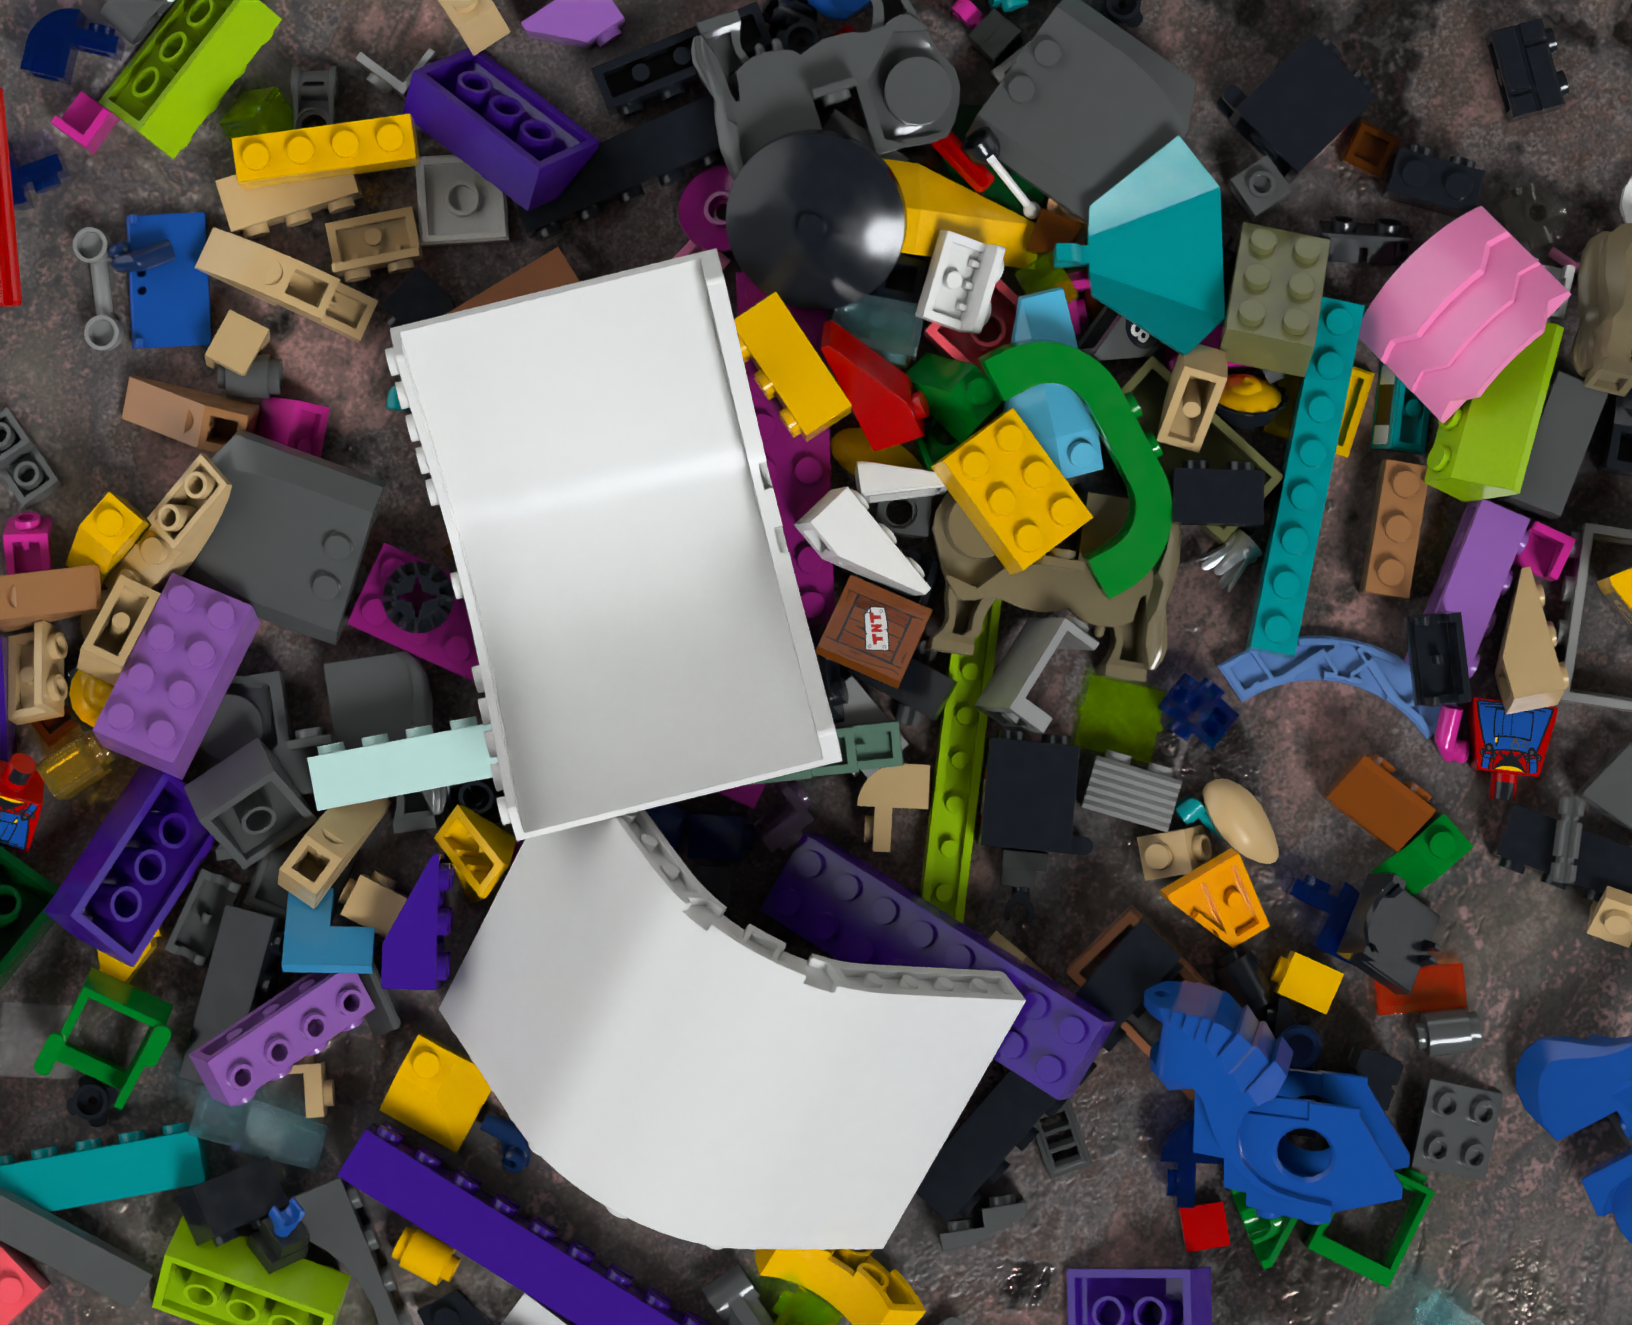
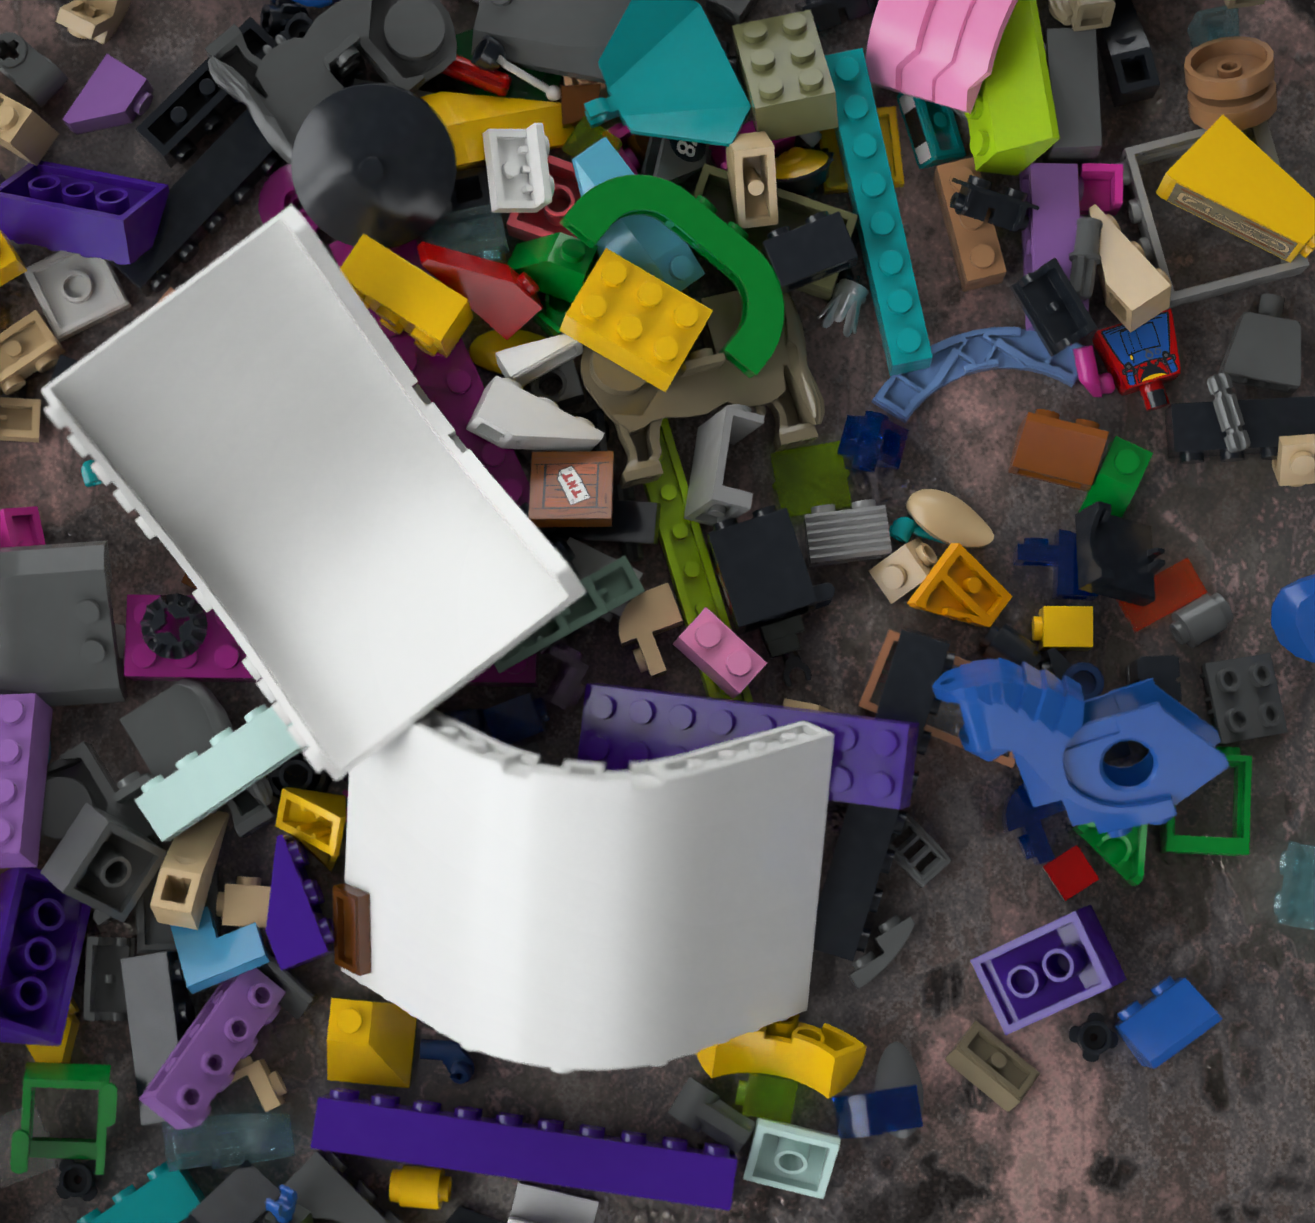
camera: 15 degrees left, 5 degrees down
none -> reddish brown tile [333,883,371,976]
none -> bright pink brick [673,607,767,699]
none -> black hinge [950,175,1040,232]
none -> dark grey axle [1069,217,1103,300]

